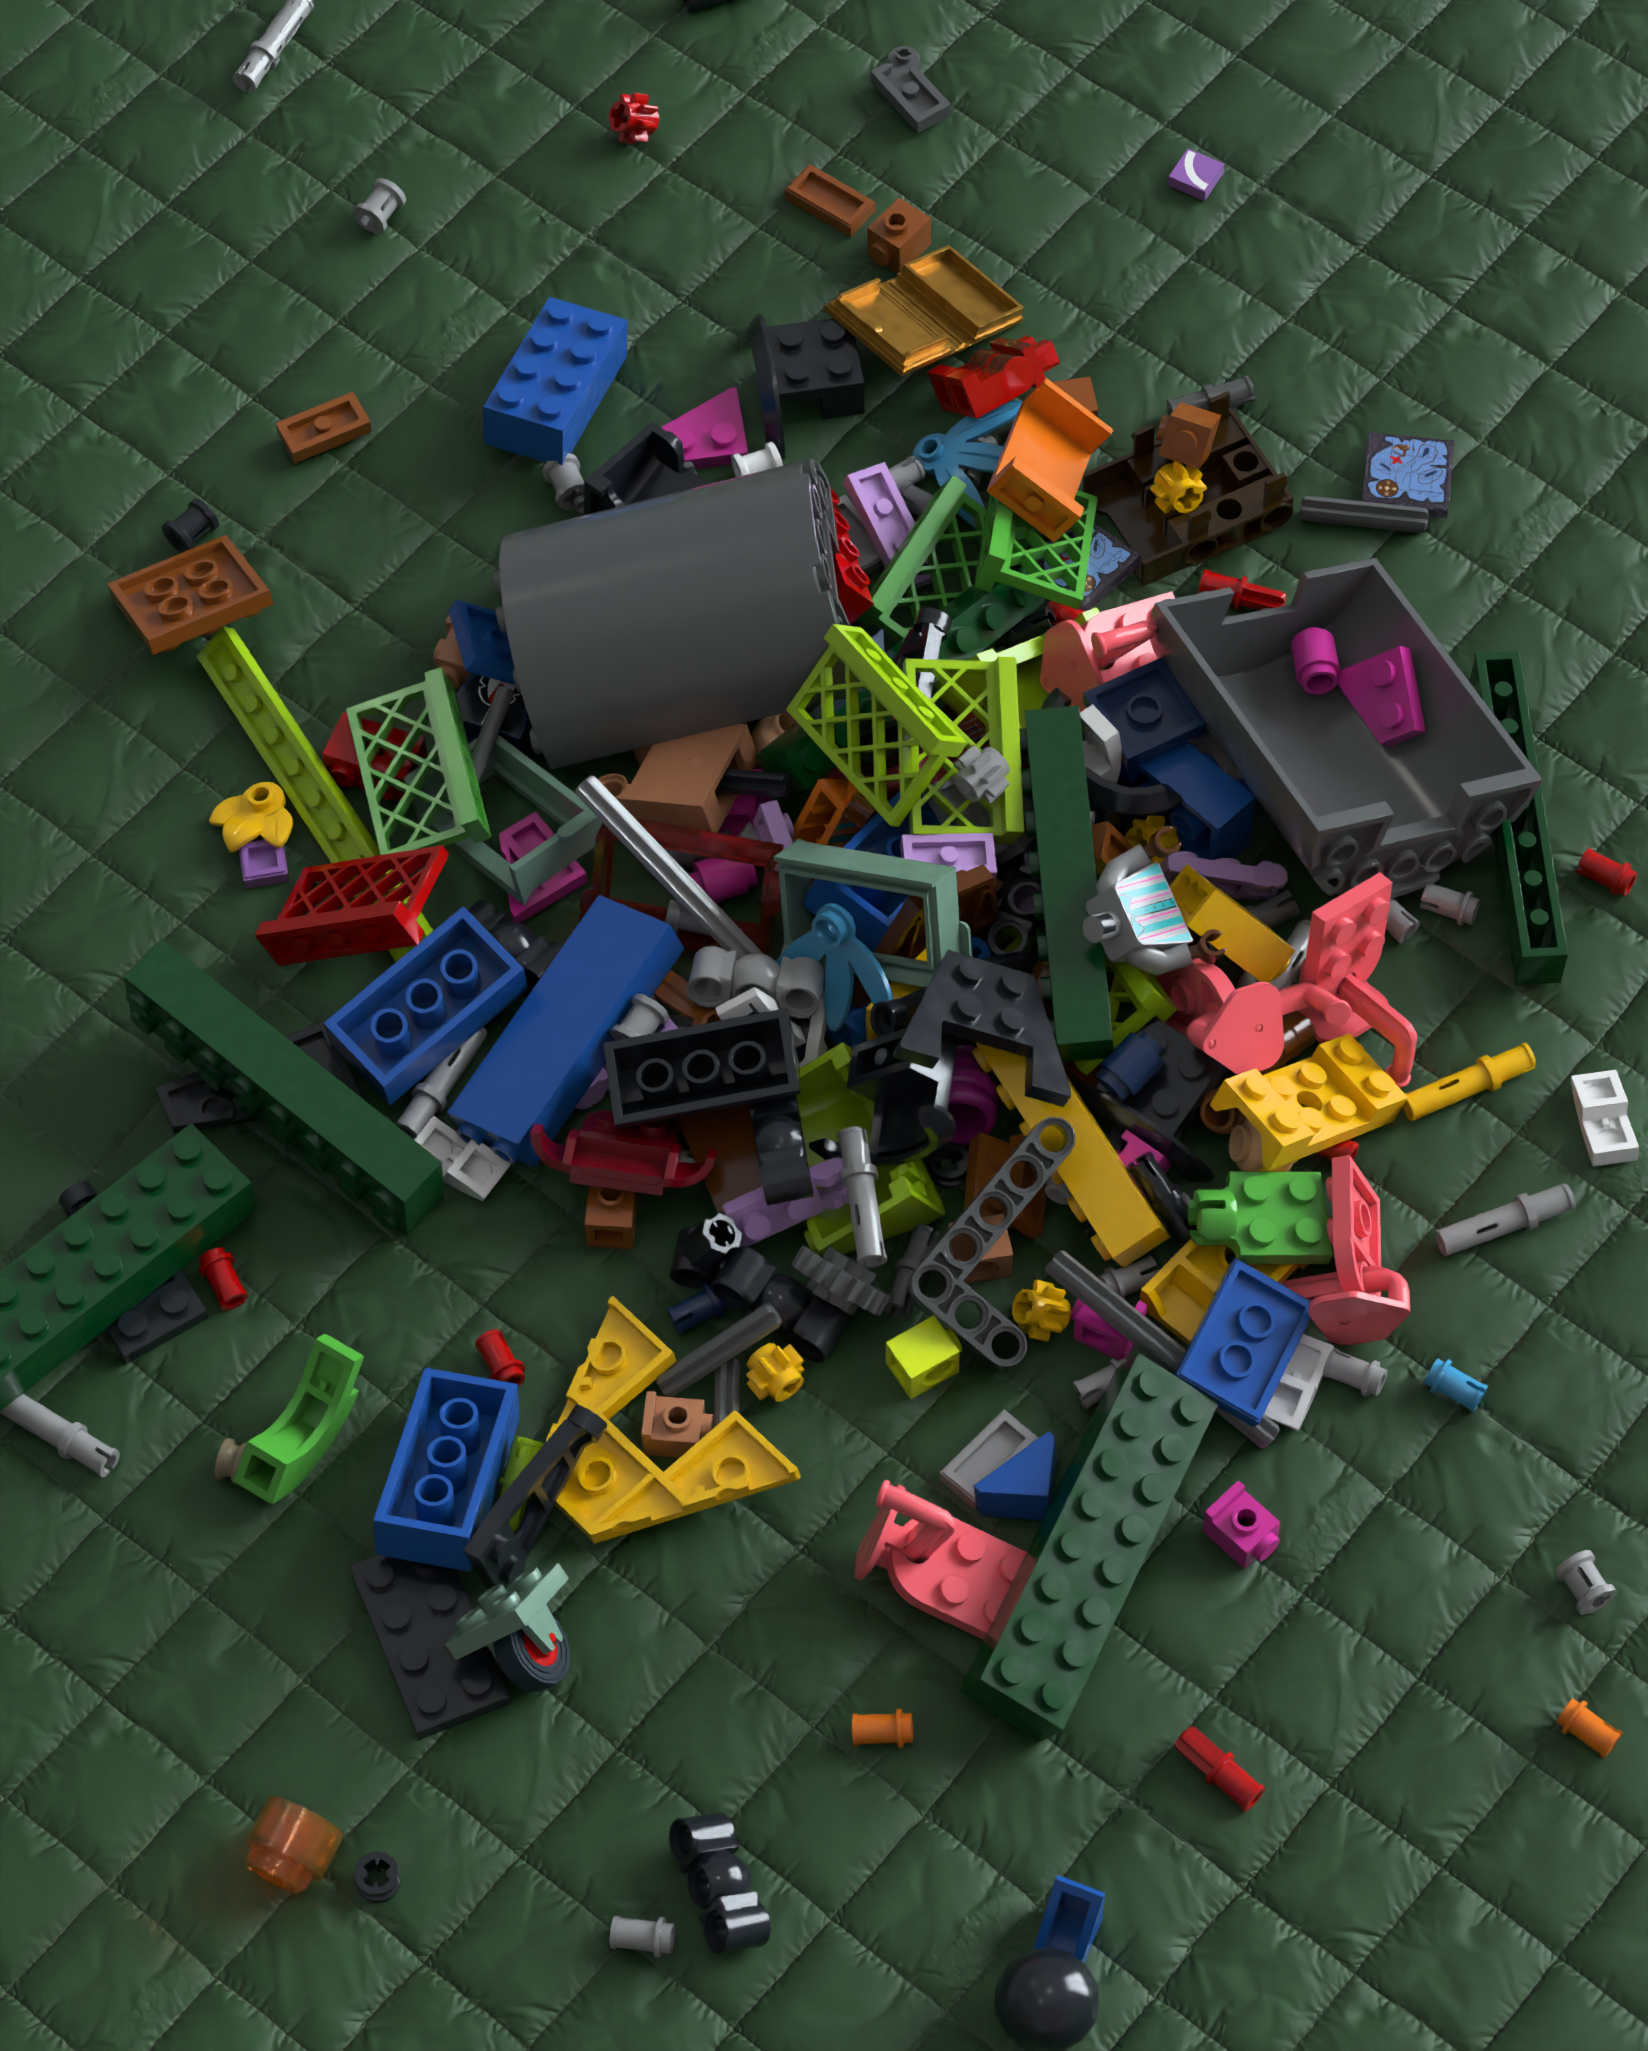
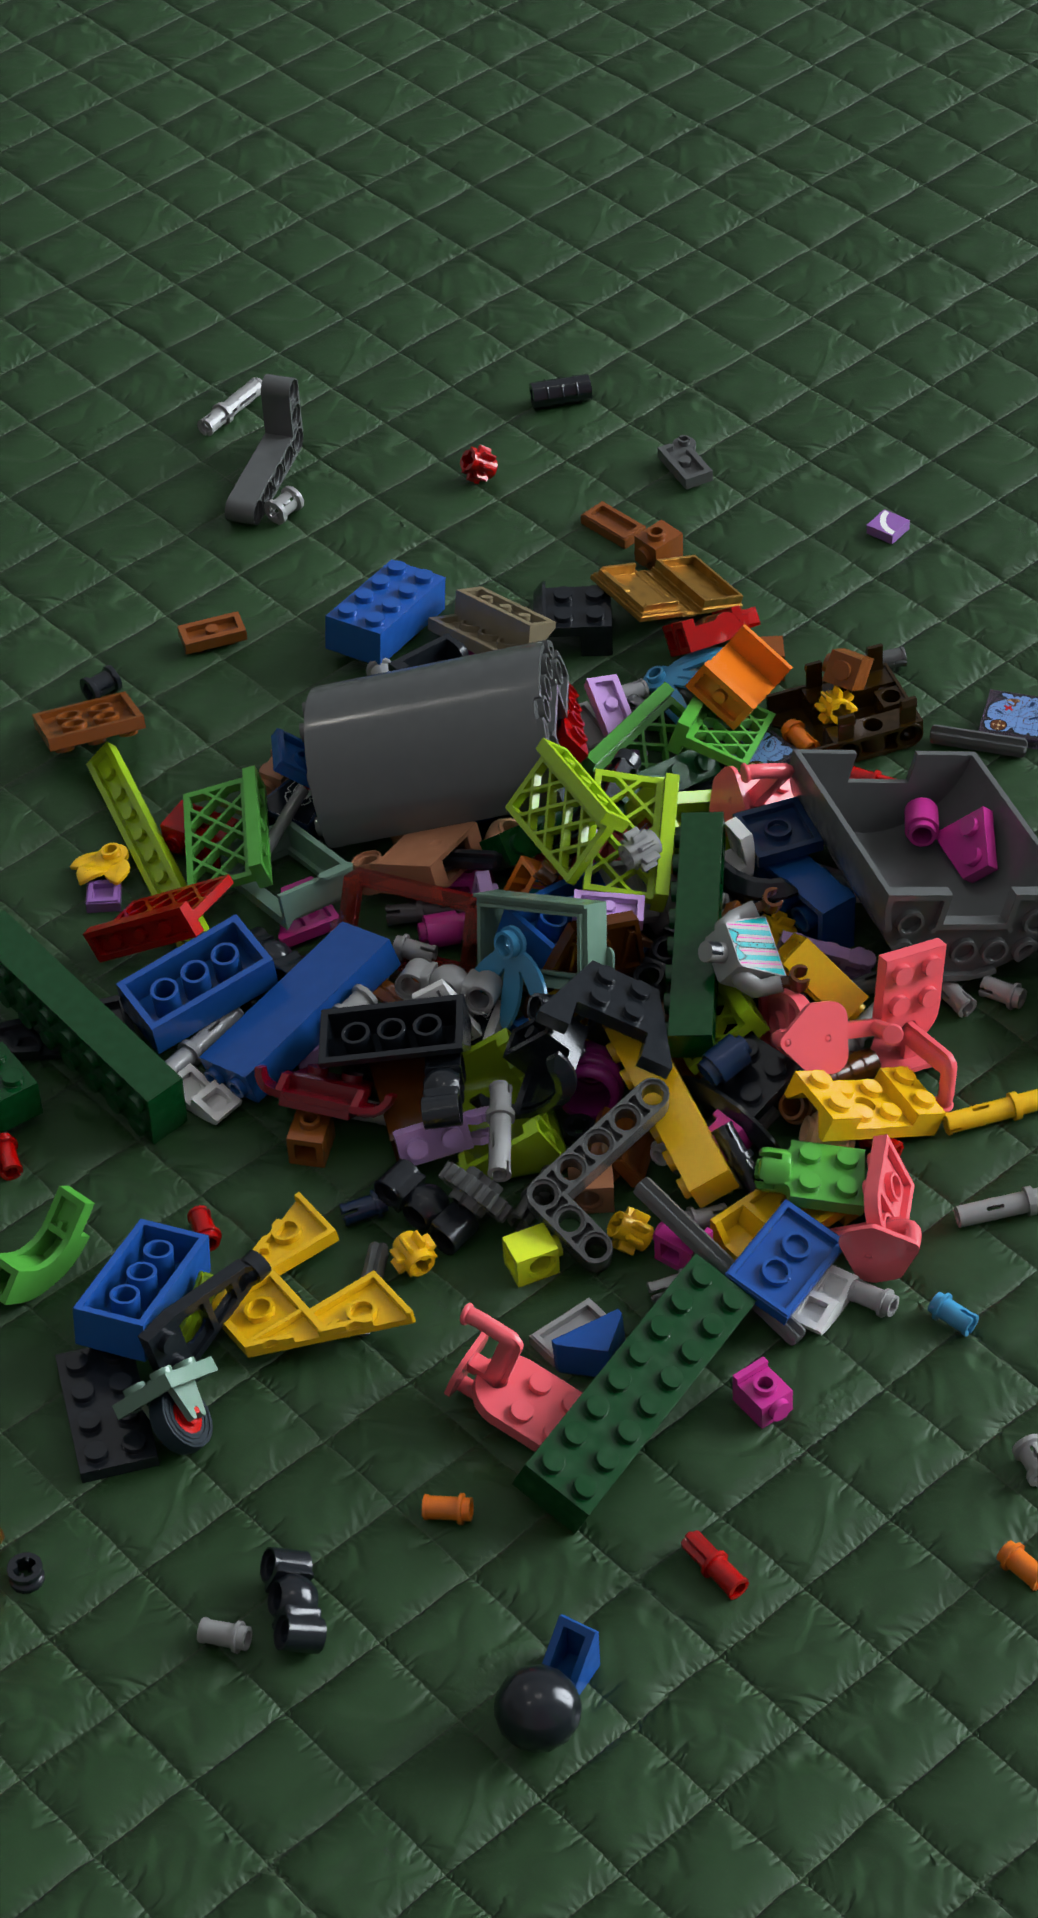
camera: 10 degrees right, 15 degrees down
light grey axle [575,776,764,960] -> none
nougat brick [641,1391,713,1458] -> none
dark grey axle [656,1303,782,1397] -> none
black piece [669,1213,742,1289] -> none
none -> dark grey beam [225,374,303,525]
none -> dark tan slope [428,586,556,654]
none -> orange pin [781,719,821,749]

